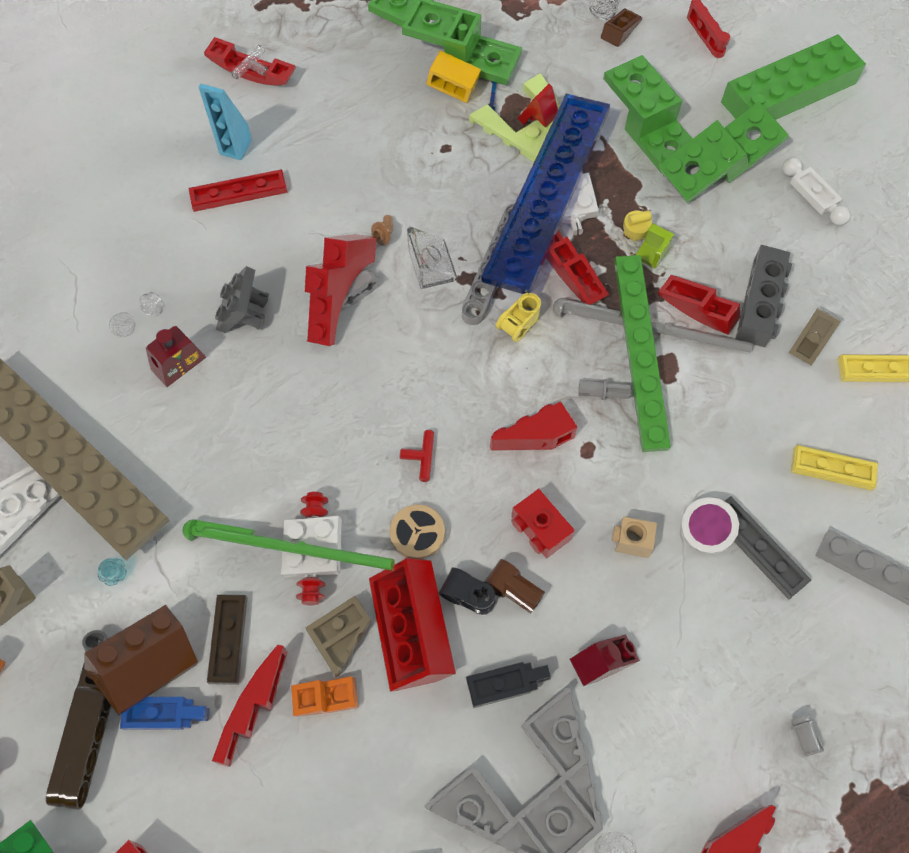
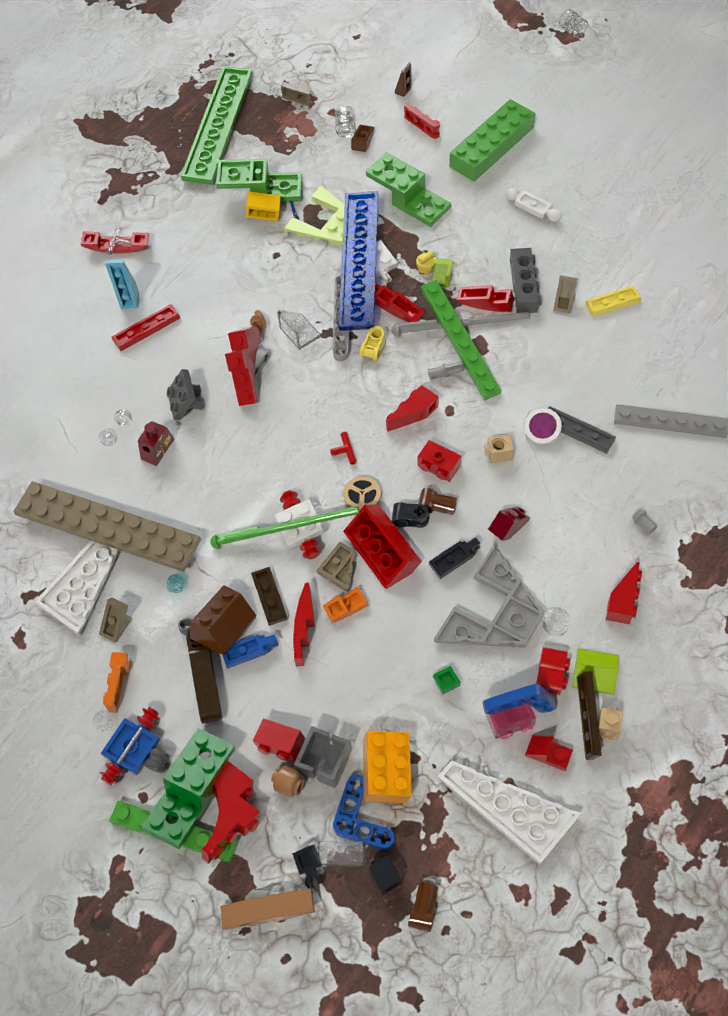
camera: 15 degrees left, 5 degrees down
red slope [517,84,559,127] -> none
bright green bracket [658,101,789,204] -> none
light yellow tile [791,445,878,491] -> none

